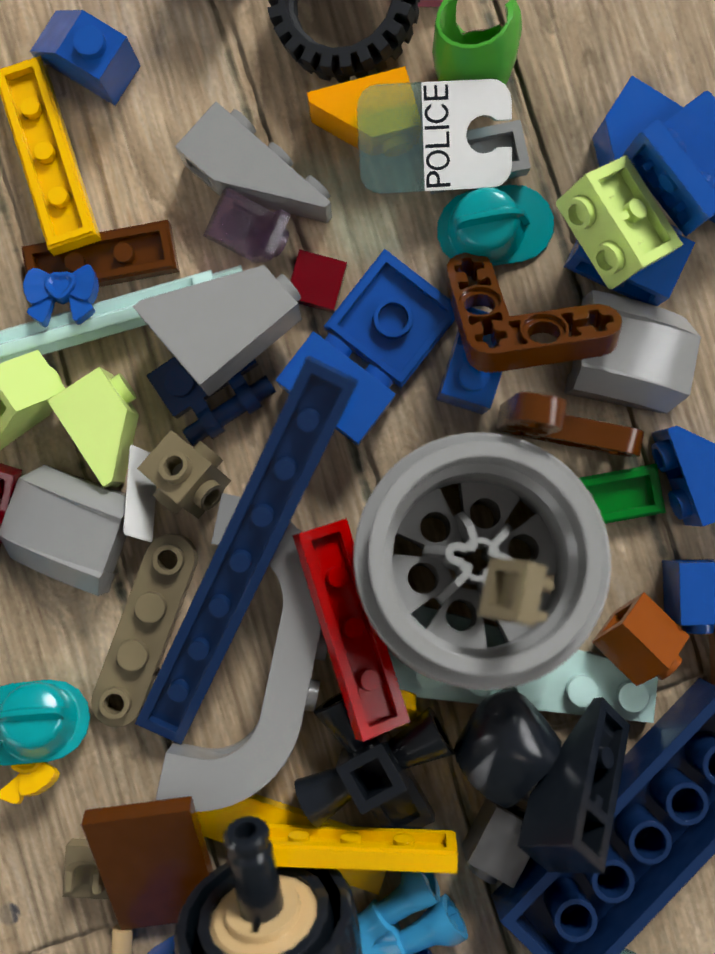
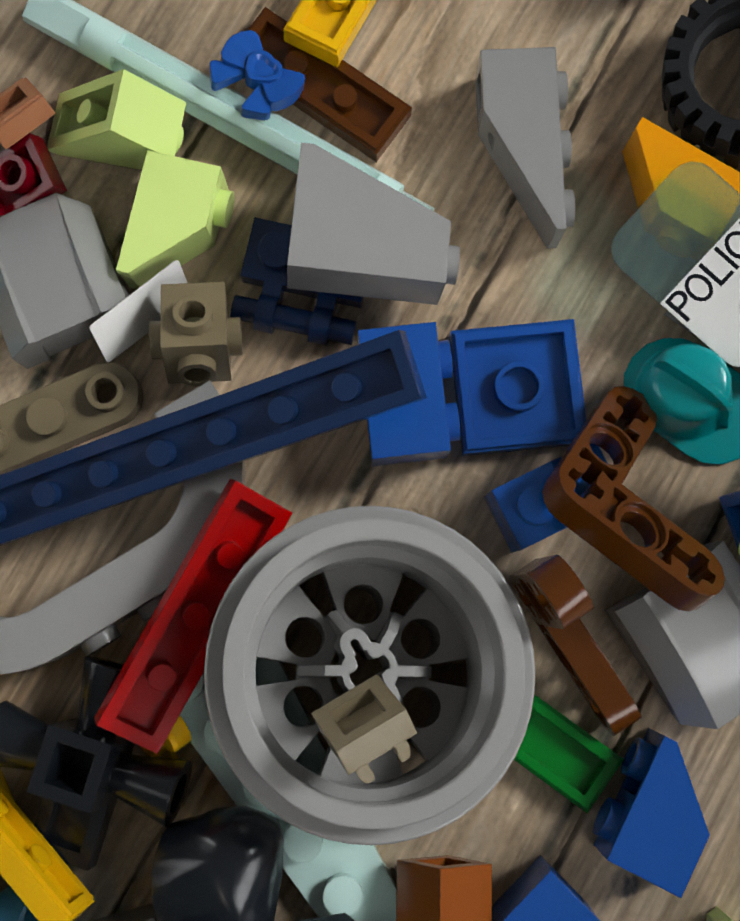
camera: 45 degrees right, 5 degrees down
bracket [203,188,290,263] -> none
dark red tile [291,249,347,313] -> none

